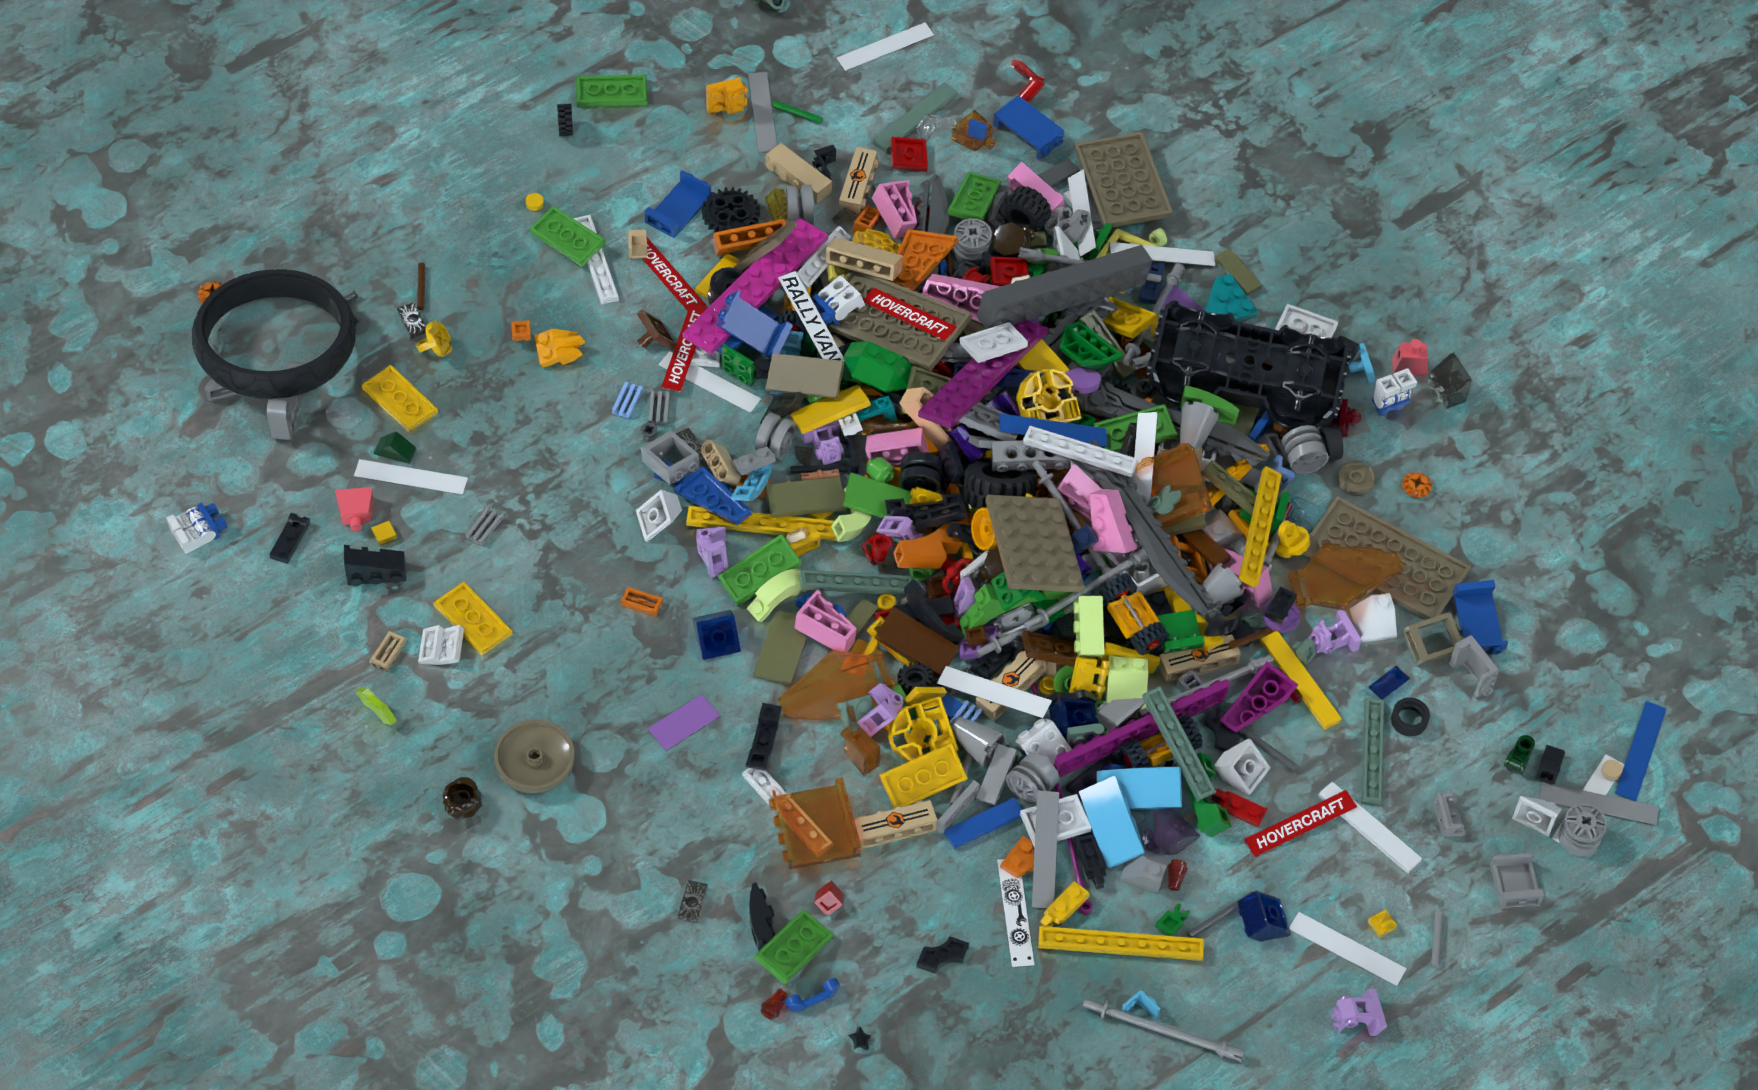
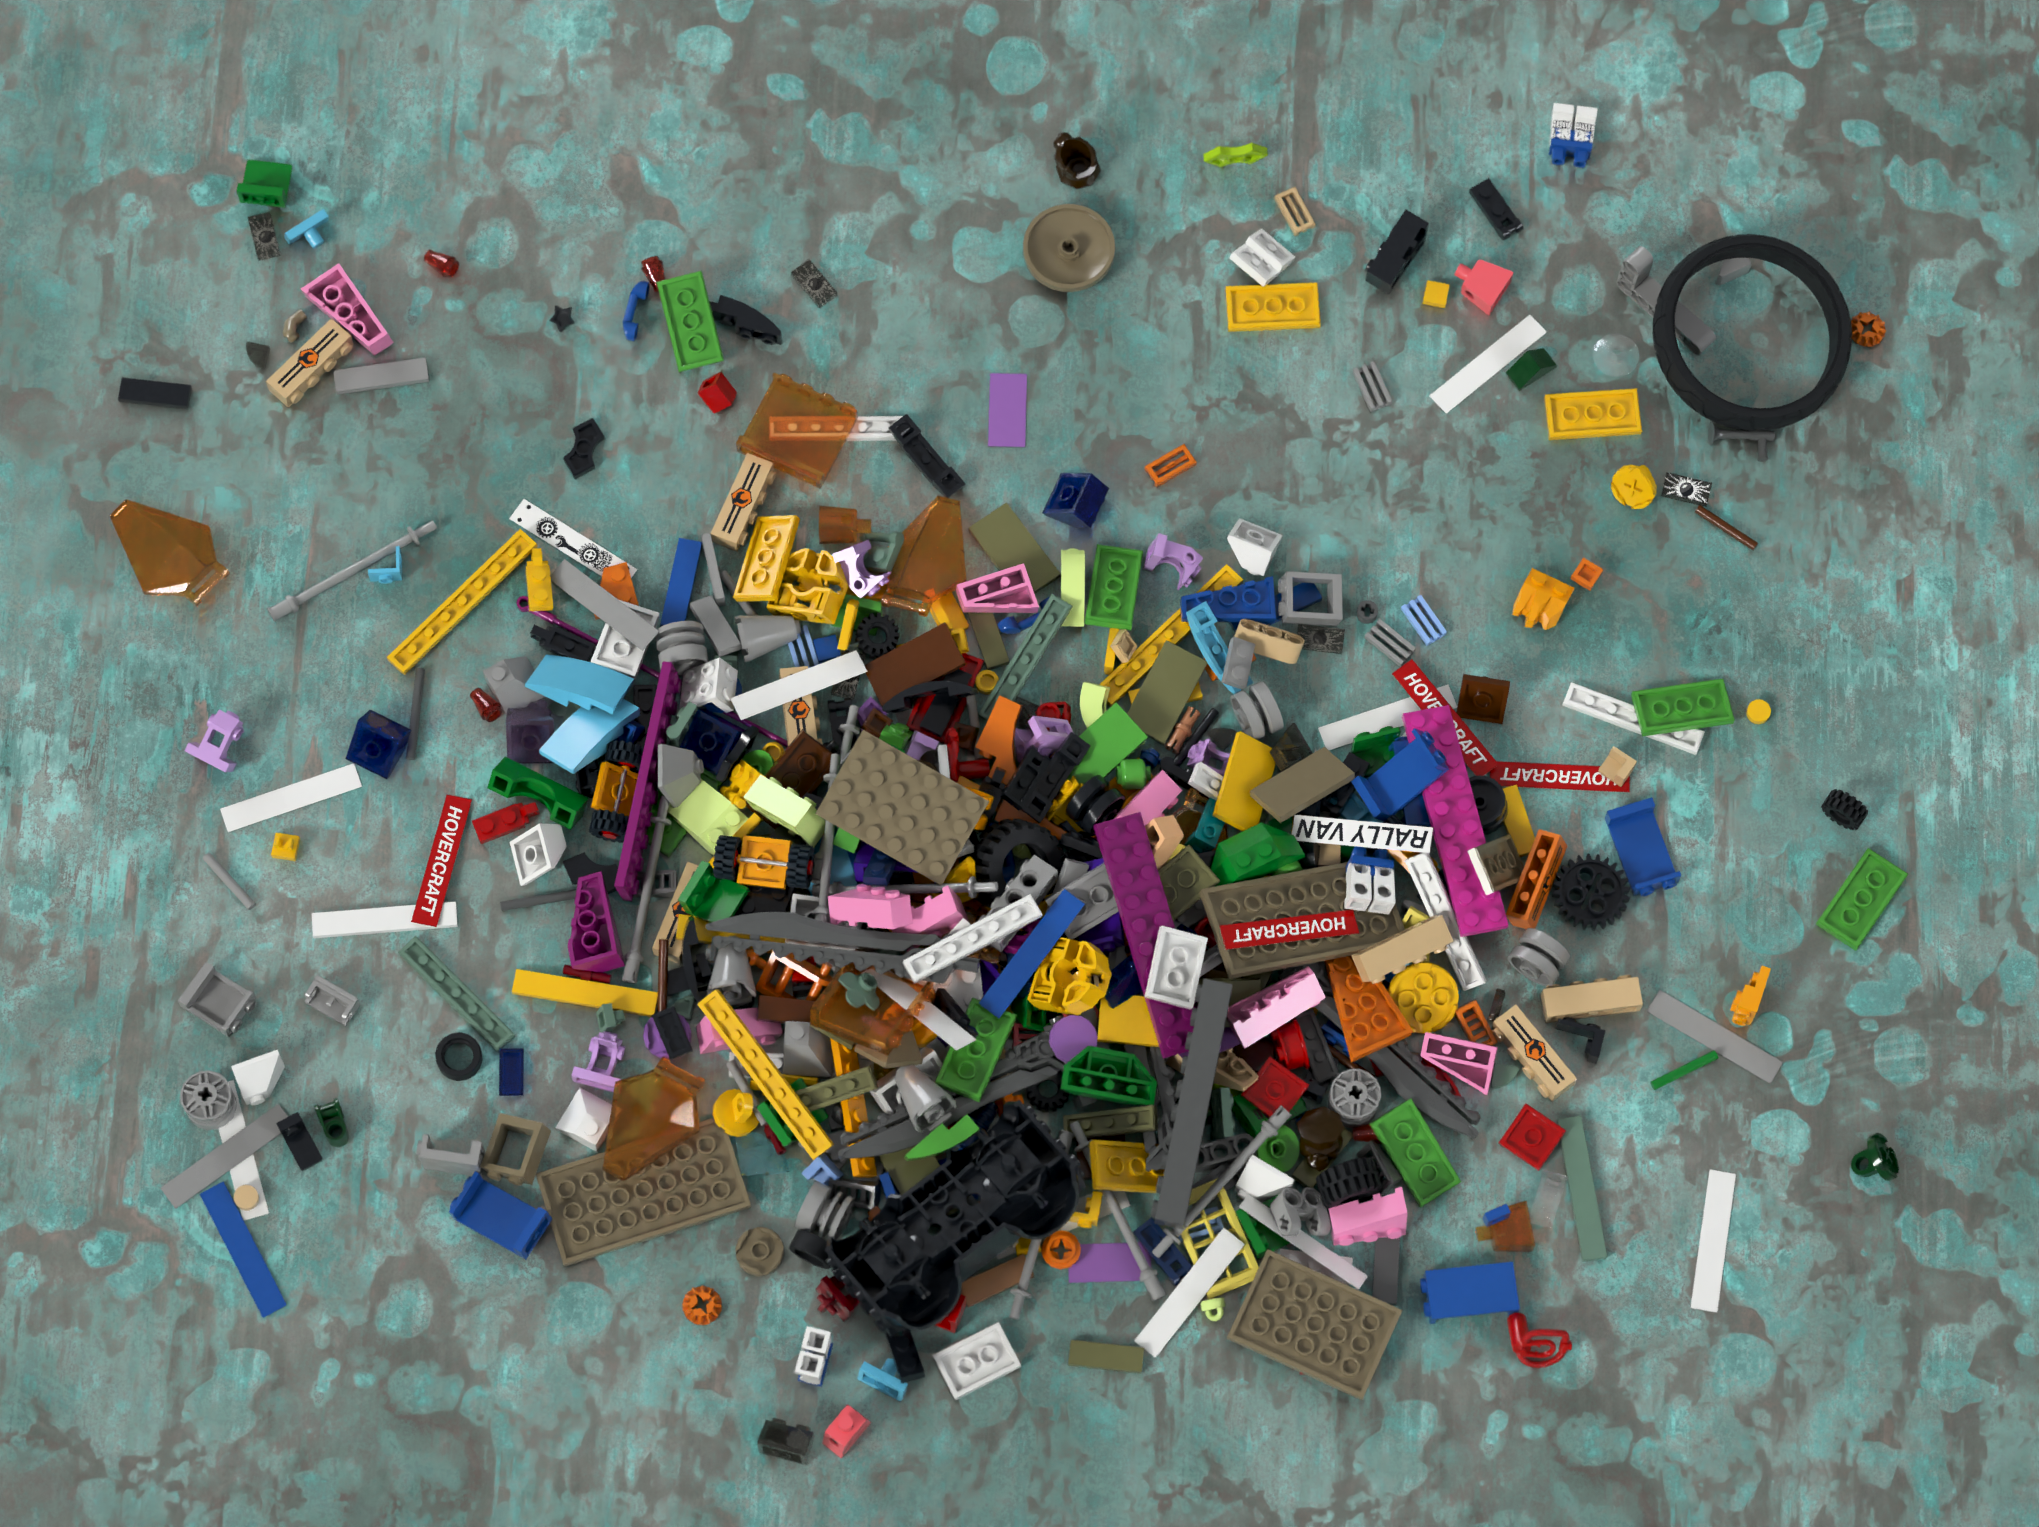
camera: 130 degrees right, 15 degrees up
clear yellow slope [765,188,788,221] -> none
sand green tile [1142,686,1216,802] -> none
green plate [1155,903,1190,936] -> none
teal plate [1205,273,1259,322] -> none

